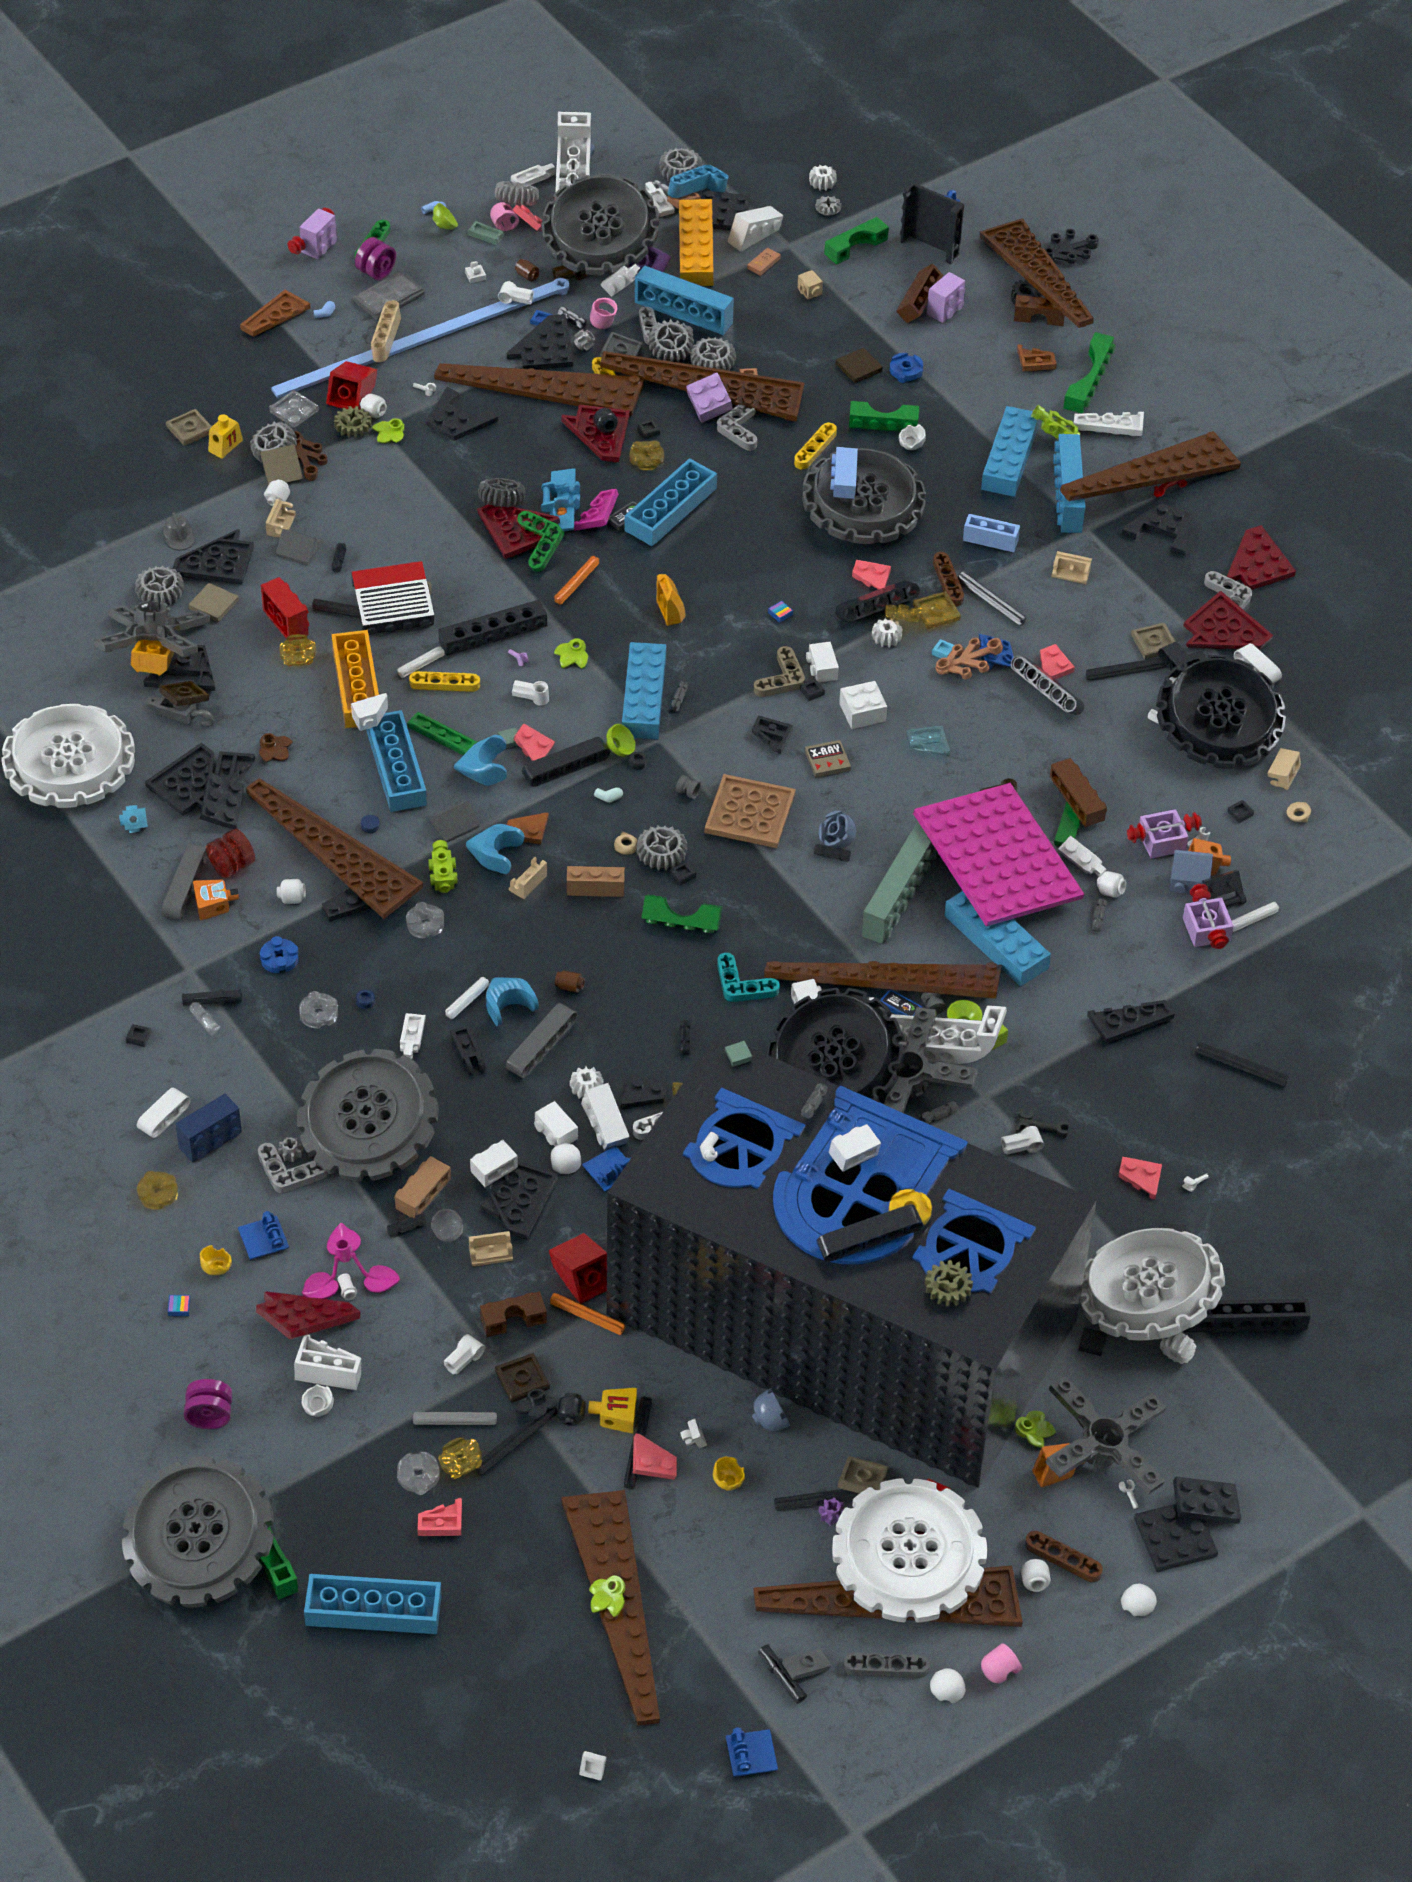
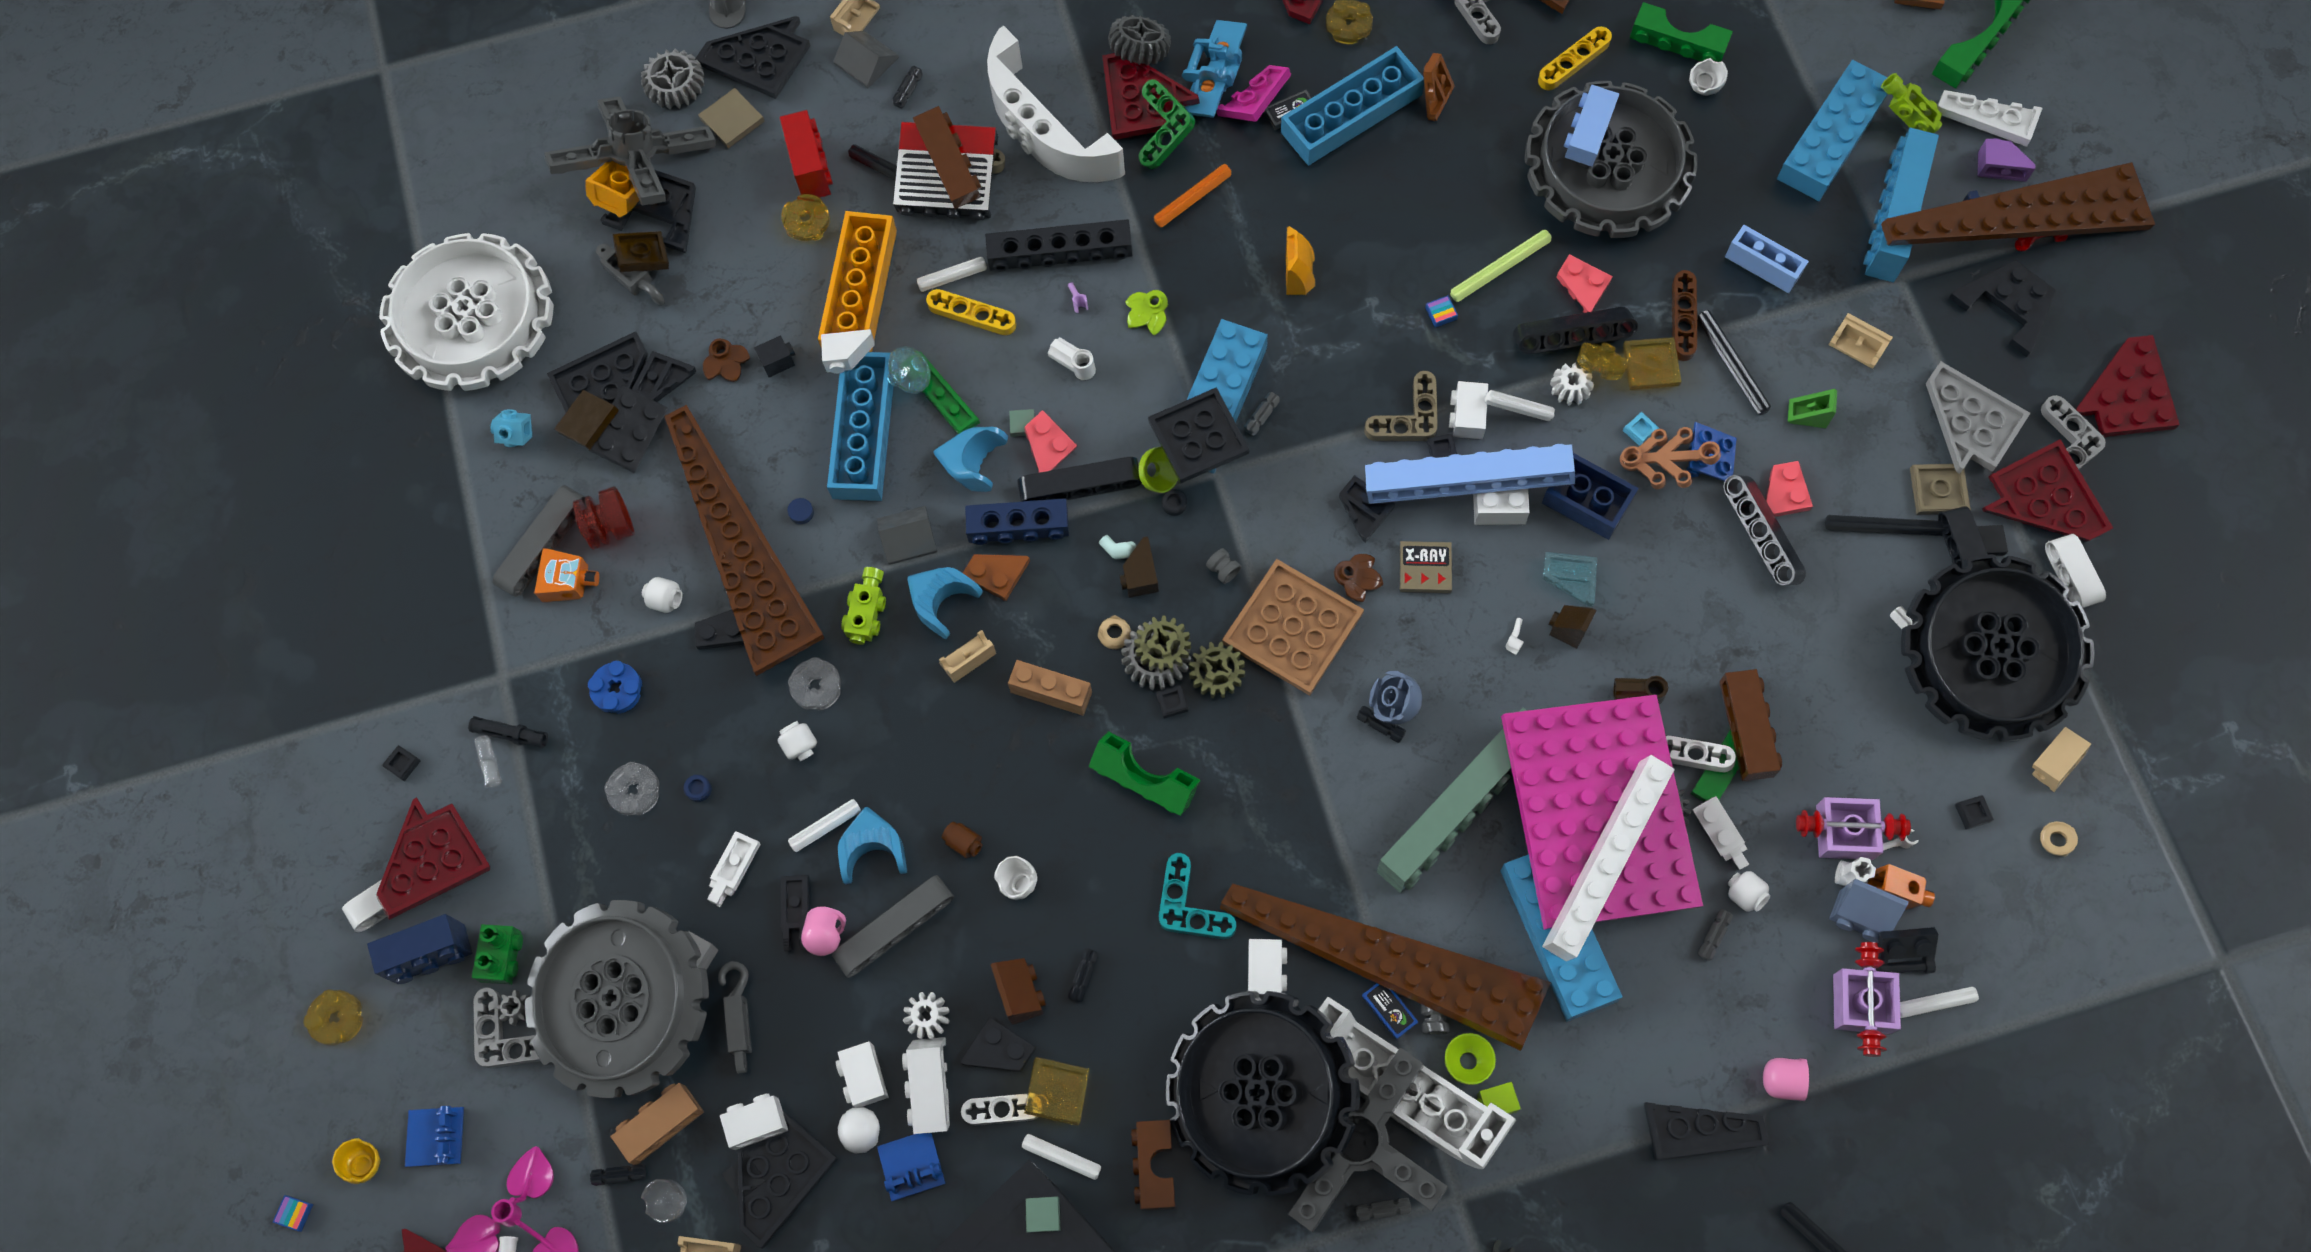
camera: 25 degrees right, 20 degrees up
none -> dark red wing [376,797,490,920]
none -> green brick [472,924,523,985]
none -> dark brown tile [554,390,619,450]
none -> dark grey piece [718,961,752,1074]
none -> black brick [754,335,796,377]
none -> white head [778,721,817,762]
none -> bright pink helmet [801,907,846,956]
none -> clear light blue dish [888,346,931,394]
none -> reddish brown brick [913,106,982,209]
none -> dark blue brick [965,499,1069,545]
none -> white slope [987,26,1125,182]
none -> reddish brown slope [991,958,1046,1025]
none -> white hair [994,856,1037,900]
none -> dark brown slope [1119,536,1159,598]
none -> olive gear [1134,616,1191,673]
none -> black plate [1148,387,1249,484]
none -> olive gear [1189,642,1245,698]
none -> reddish brown plate [1334,554,1383,602]
none -> light blue brick [1365,444,1575,504]
none -> dark orange wing [1423,53,1455,121]
none -> yellowish green axle [1450,230,1552,302]
none -> white axle [1485,390,1555,421]
none -> white hand [1505,618,1524,655]
none -> dark blue brick [1542,453,1639,540]
none -> white brick [1542,755,1674,961]
none -> dark brown slope [1548,605,1597,649]
none -> white beam [1666,736,1736,772]
none -> bright pink helmet [1763,1058,1809,1101]
none -> bright green slope [1788,389,1837,428]
none -> white piece [1835,857,1876,886]
none -> light grey wing [1926,361,2030,474]
none -> medium lavender slope [1978,138,2035,182]

